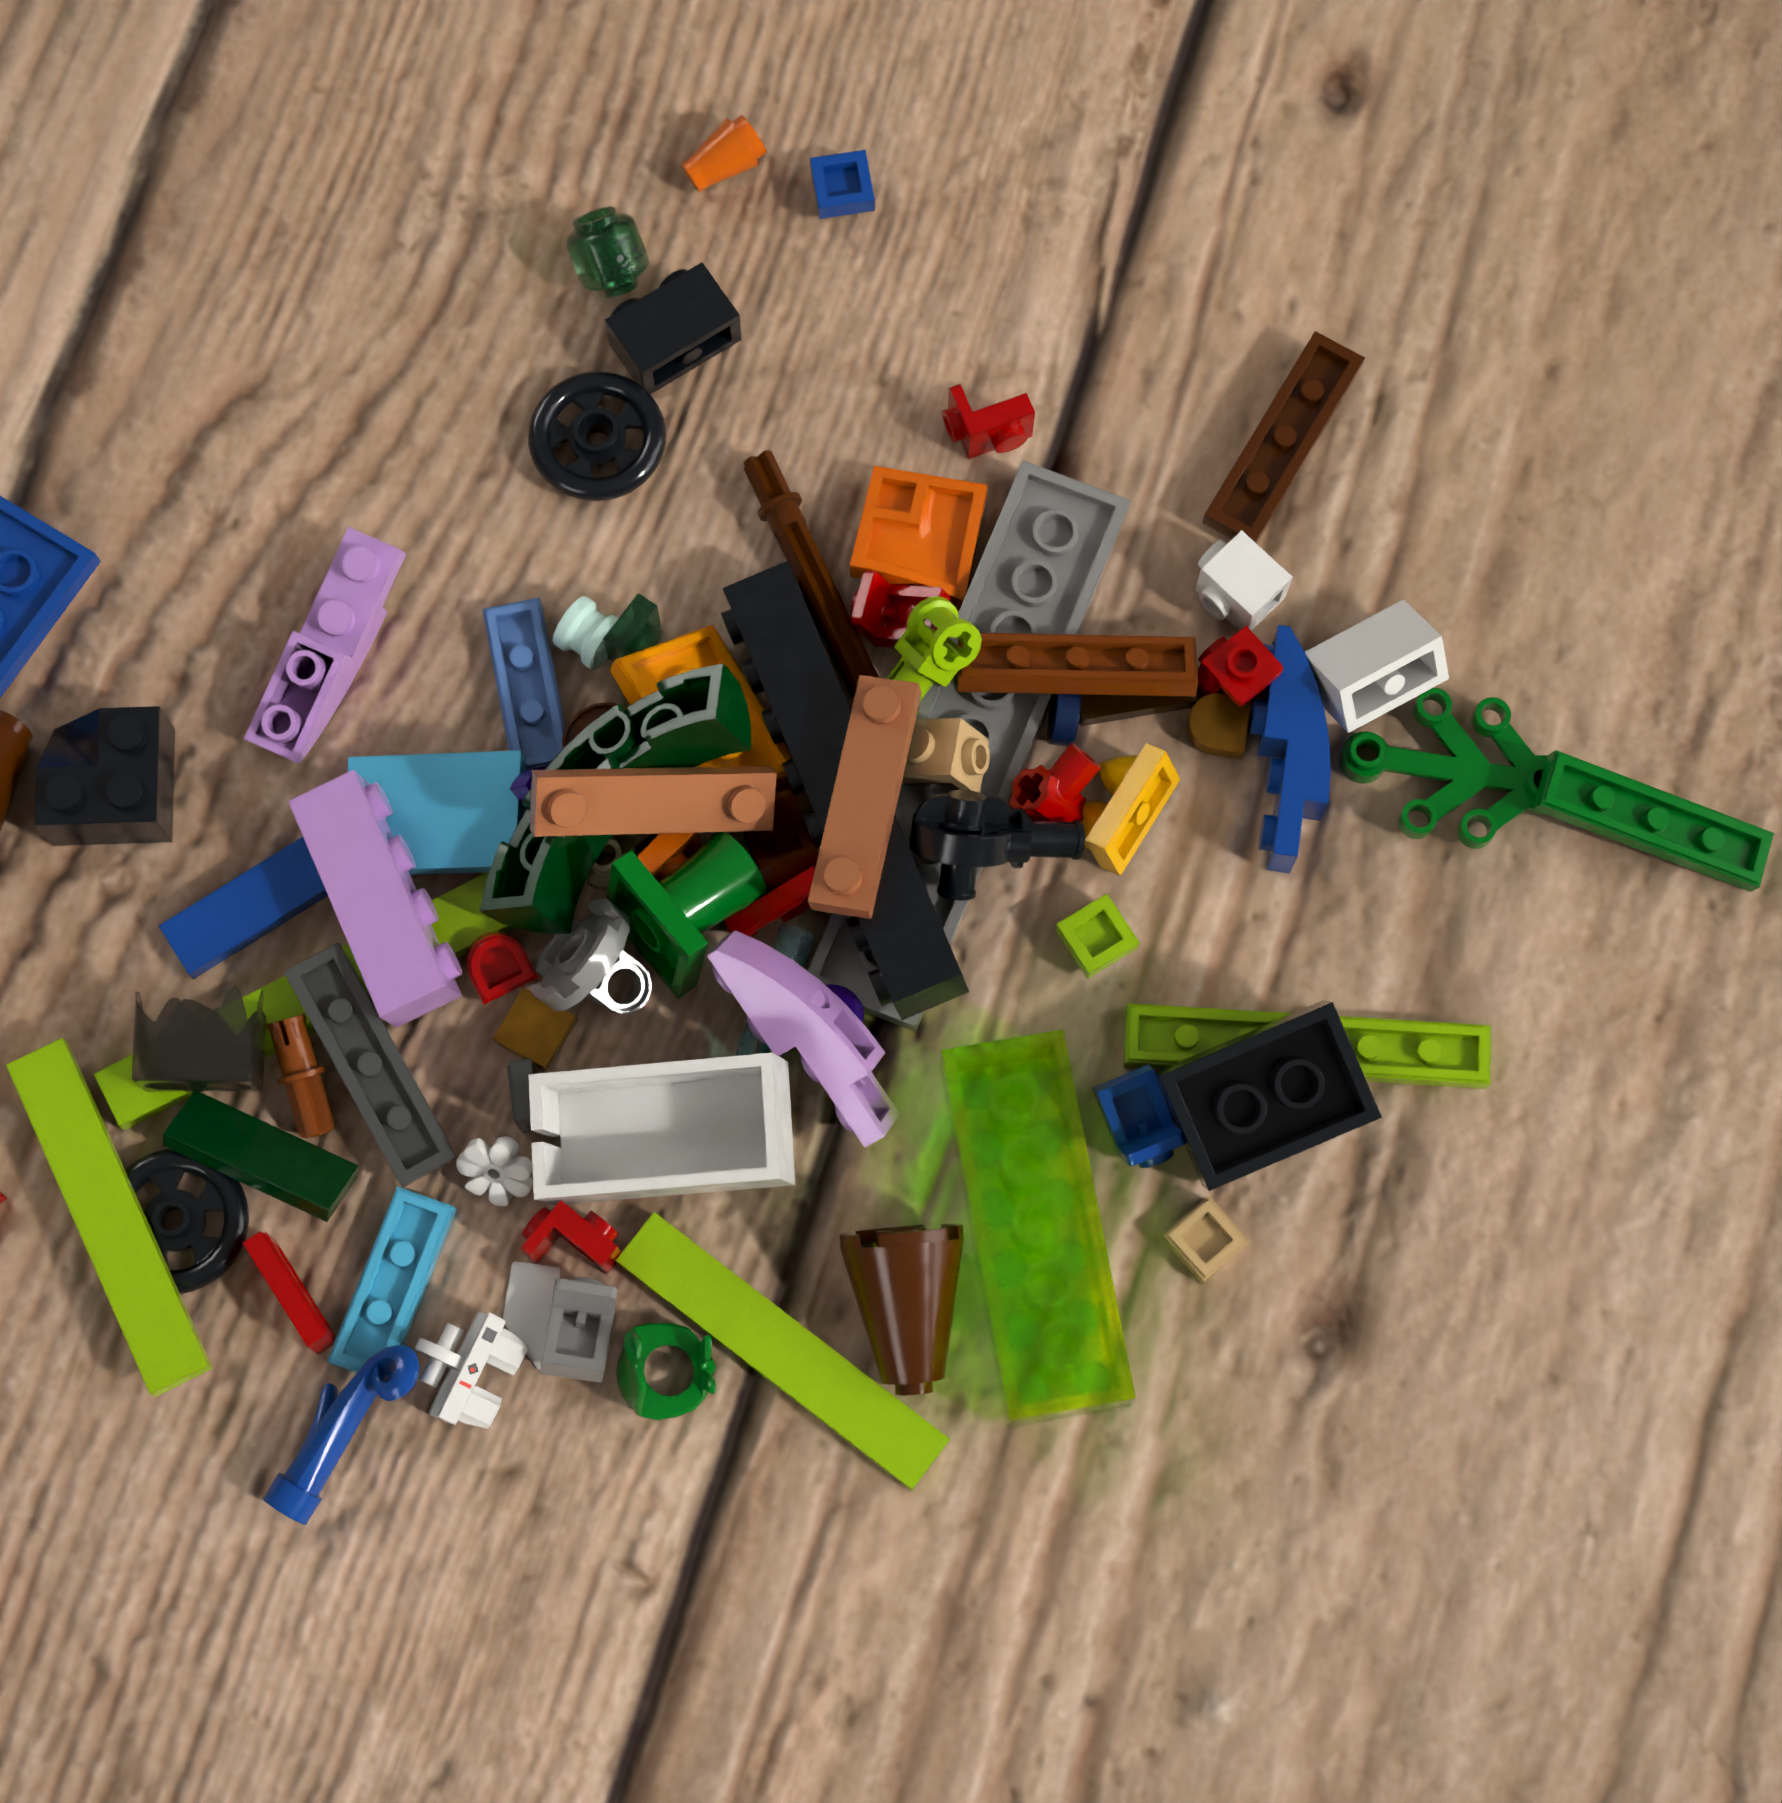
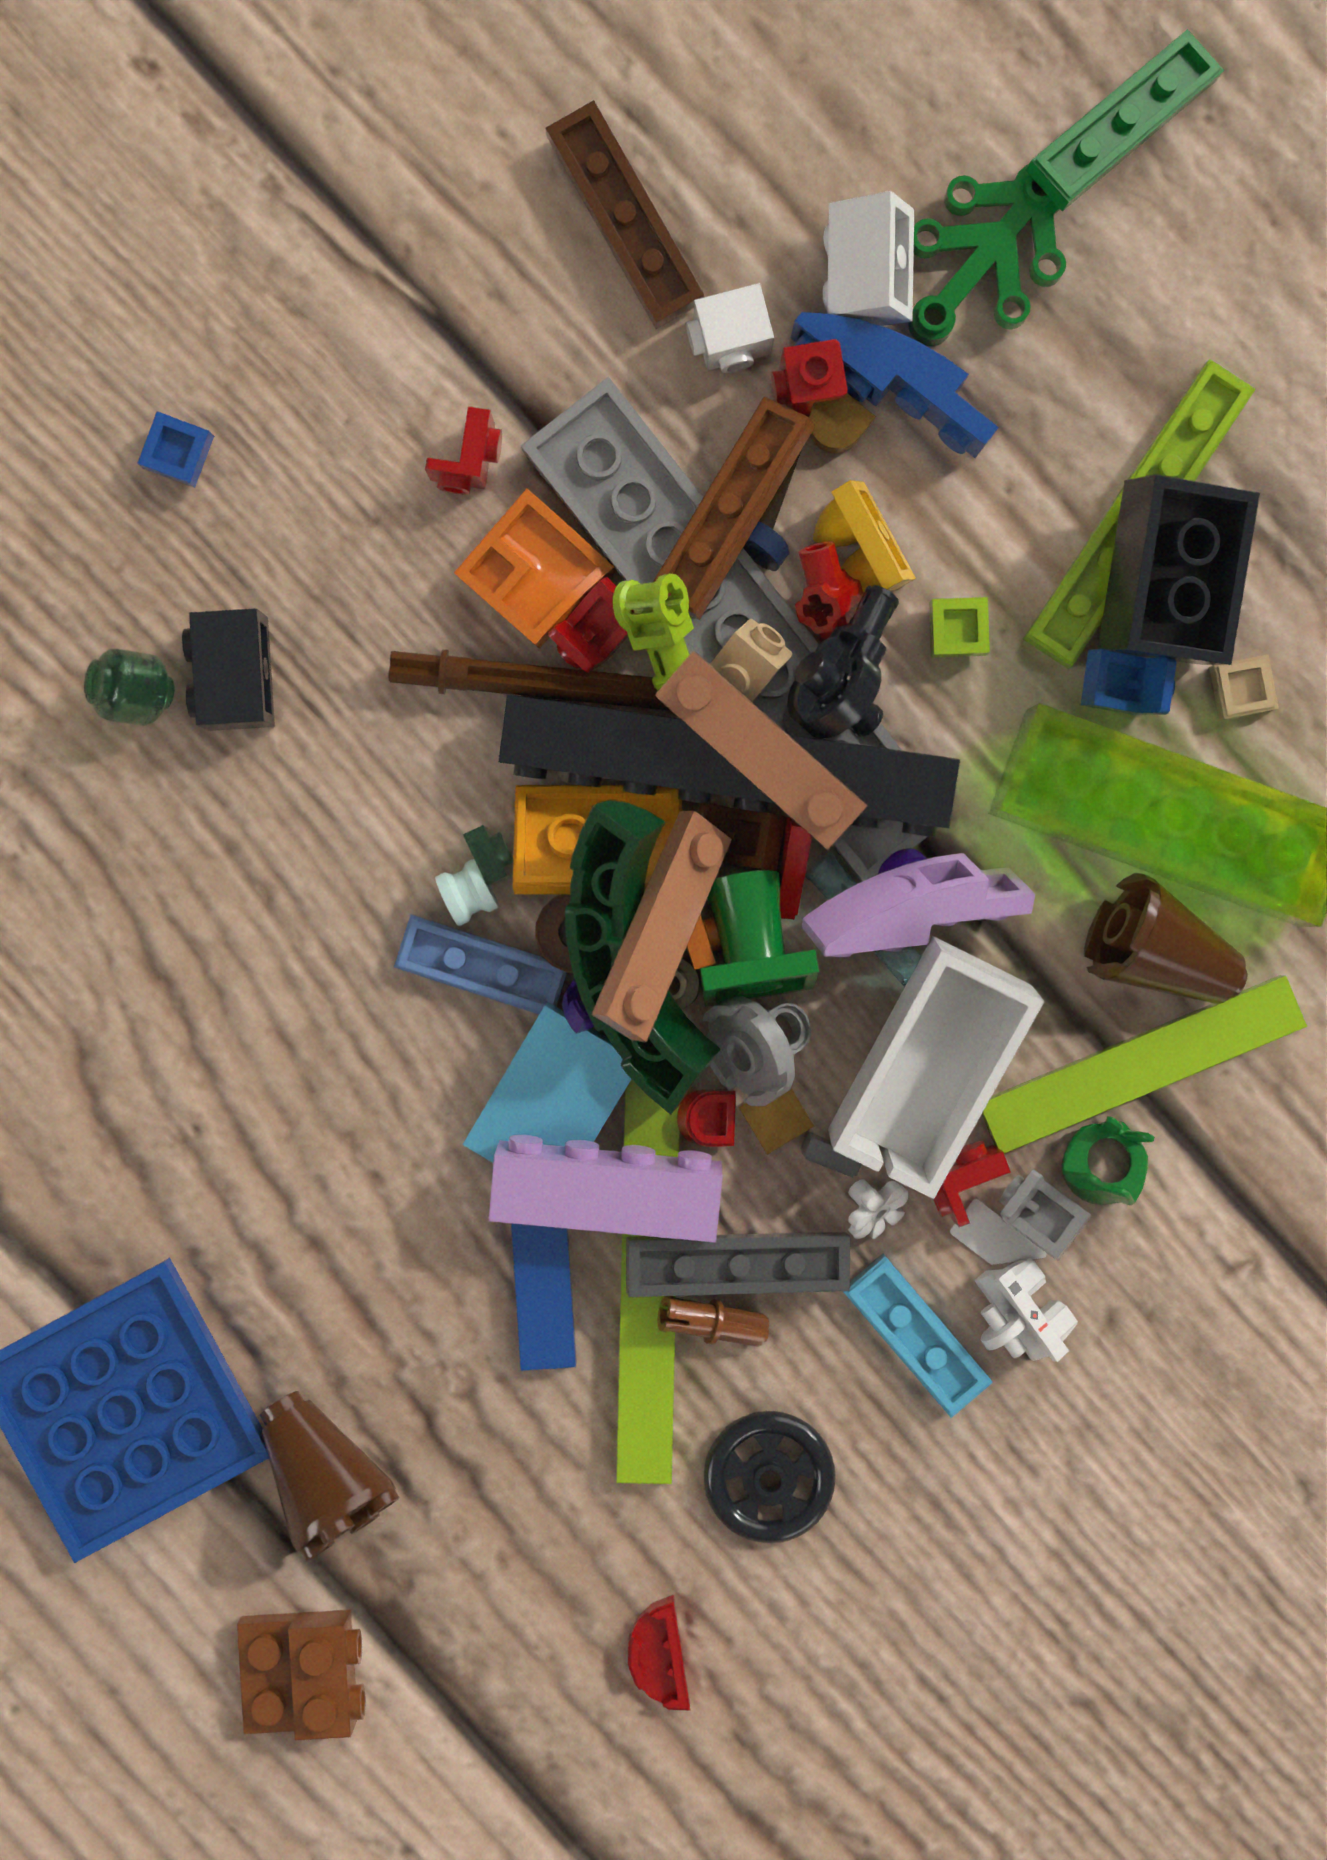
camera: 55 degrees left, 15 degrees up
lime tile [6,1037,213,1397] -> none
black slope [34,706,175,846] -> none
clear smoke piece [132,985,266,1092] -> none
dark green tile [163,1090,358,1222] -> none
red tile [243,1231,337,1355] -> none
lavender slope [244,527,406,764] -> none
blue plant [263,1345,420,1525] -> none
black plate [528,371,666,501] -> none
orange cone [680,115,767,193] -> none

